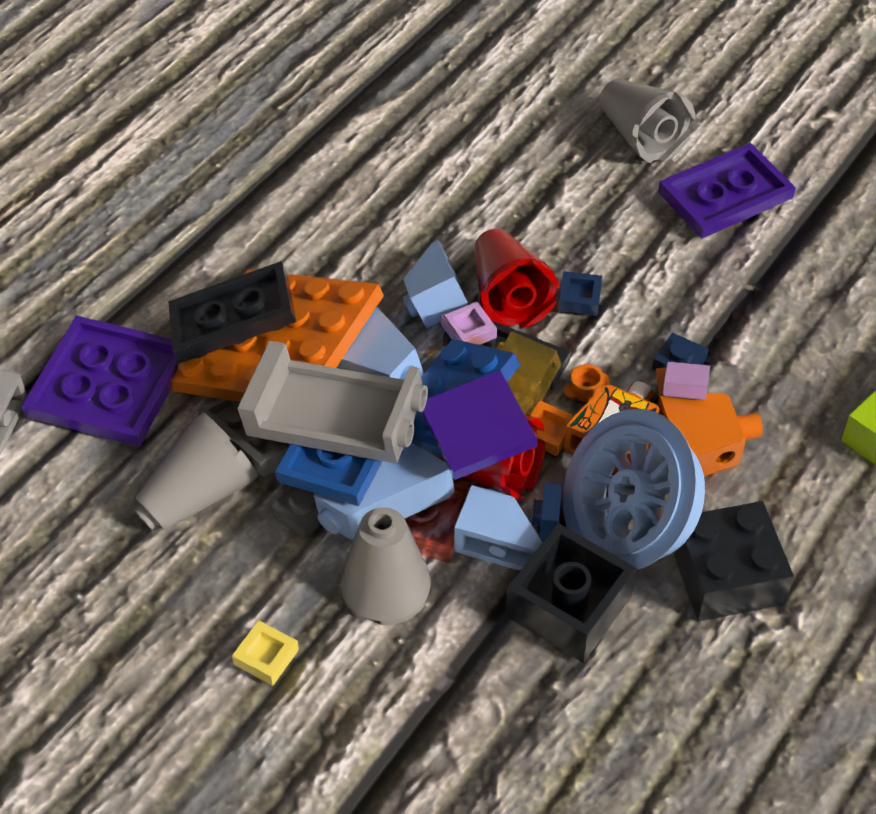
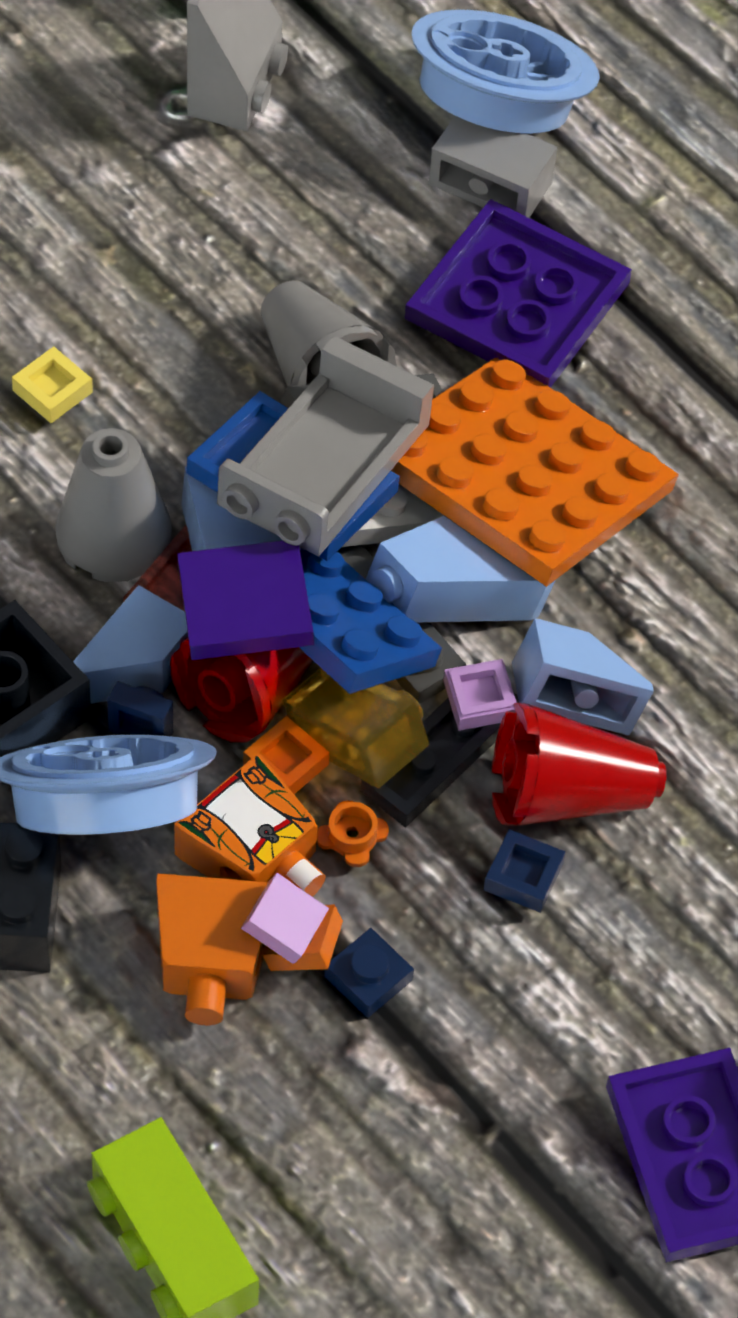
camera: 100 degrees right, 5 degrees up
black plate [168,261,296,364] -> none

